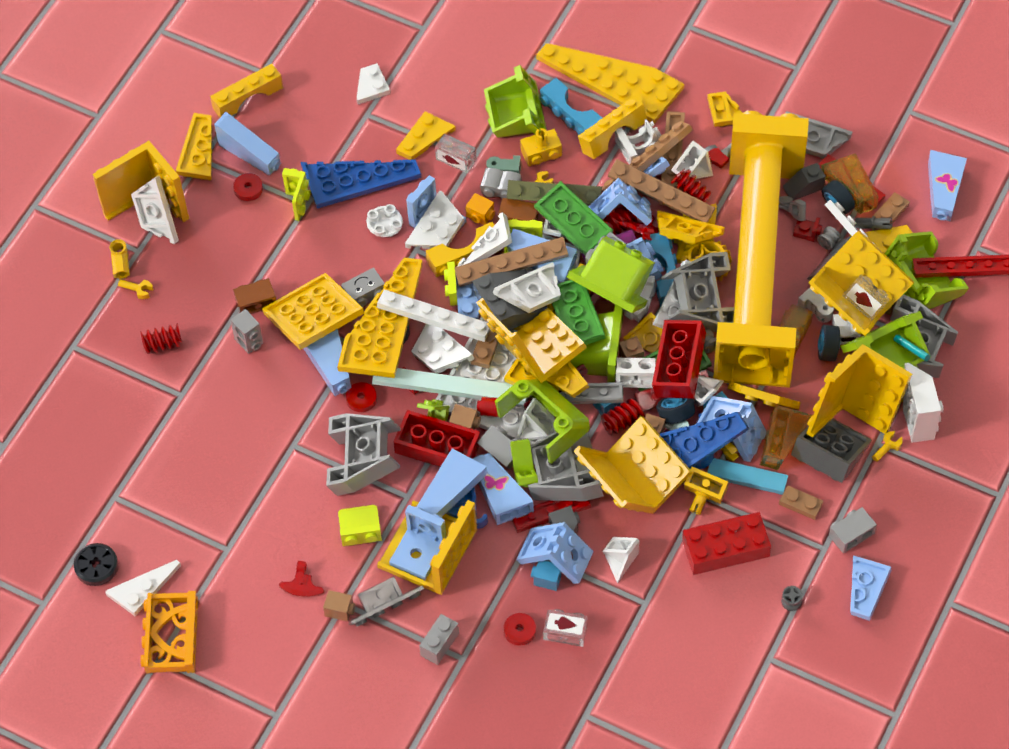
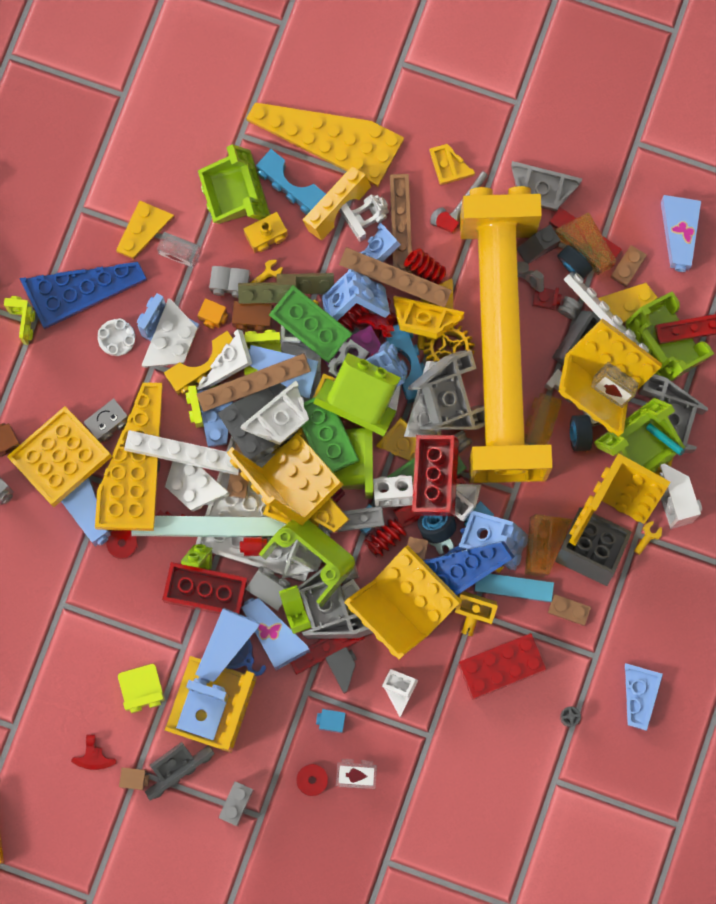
camera: 10 degrees left, 20 degrees up
light grey wedge [326,413,401,496] -> none
white wing [356,63,390,105] -> none
medium nougat brick [449,404,481,430] -> none
sand green leg [486,155,521,174] -> none
light blue bracket [516,522,594,584] -> none
medium nougat plate [602,122,693,193] -> none
medium nougat brick [619,336,644,358] -> none
white slope [671,141,713,179] -> none
yellow wing [727,381,801,410] -> none
light grey brick [829,507,877,554] -> none
dark grey axle [855,216,893,231] -> none

